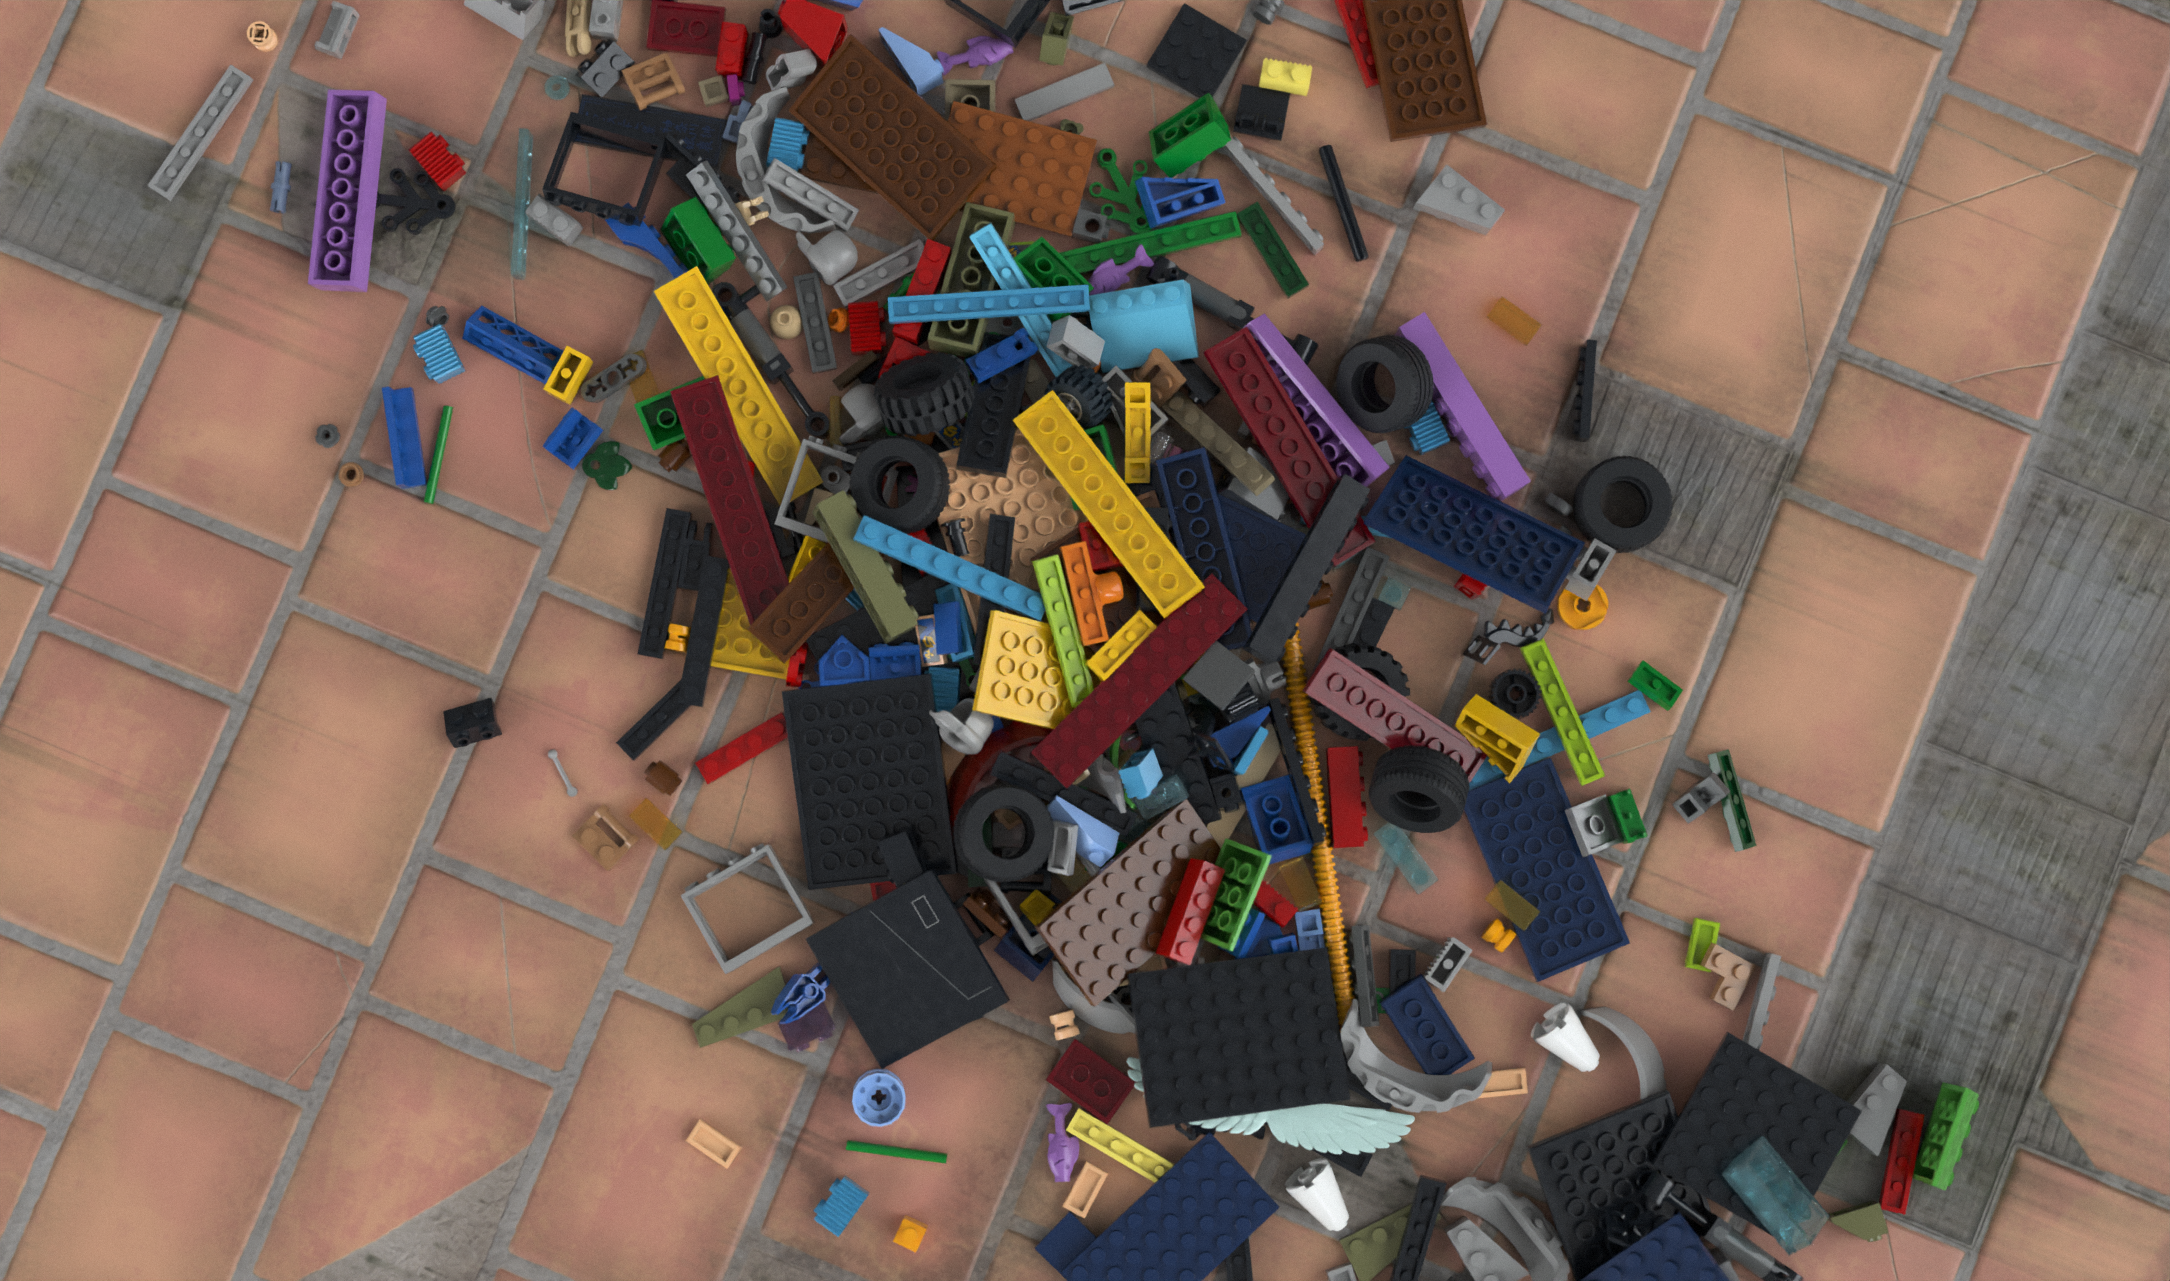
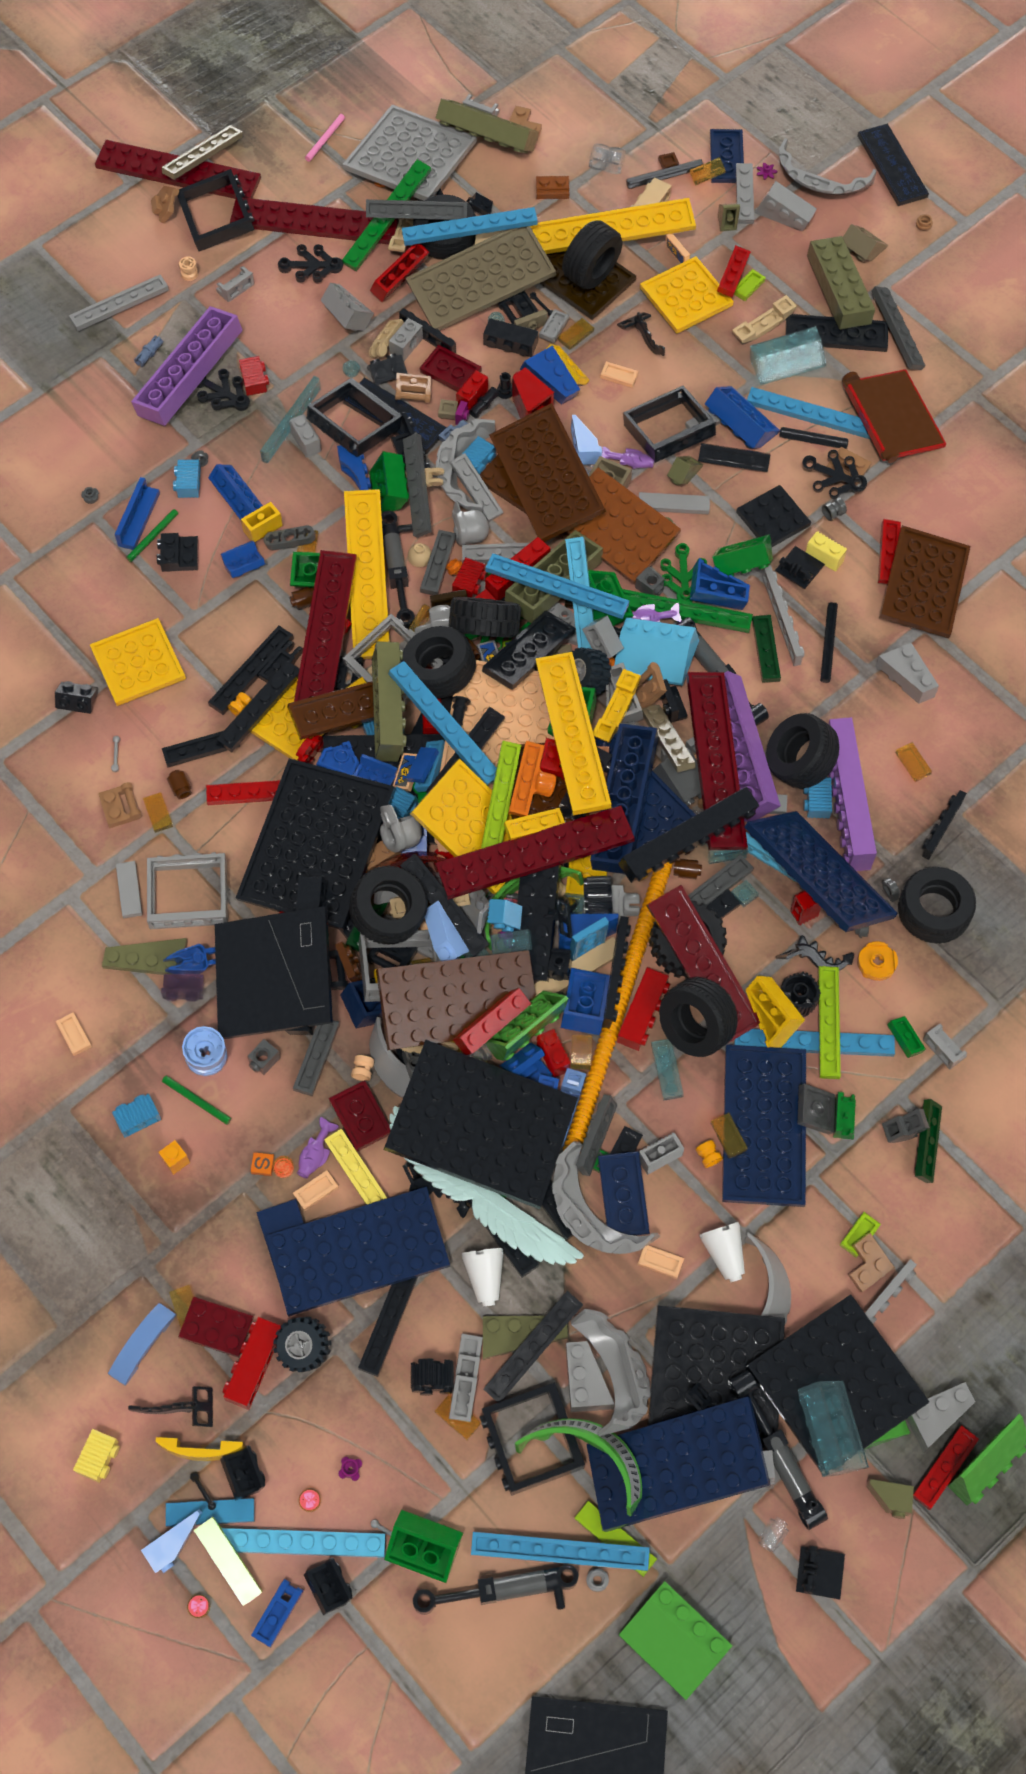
camera: 25 degrees right, 20 degrees down
medium nougat plate [338,462,364,487] -> none
dark green plate [582,441,633,490] -> none
light grey brick [766,48,816,91] -> none
blue plate [965,328,1038,384] -> none
light grey tile [1047,820,1078,876] -> none
dark grey tile [1183,641,1255,711] -> none
light grey brick [1565,538,1616,601] -> none
none -> yellow plate [89,618,186,706]
none -> light grey tile [116,861,143,919]
none -> black plate [157,533,198,572]
none -> dark grey brick [247,1039,280,1075]
none -> orange tile [251,1153,274,1176]
none -> tile [273,1156,294,1178]
none -> dark grey plate [293,1020,340,1096]
none -> light grey hinge [923,1024,967,1070]

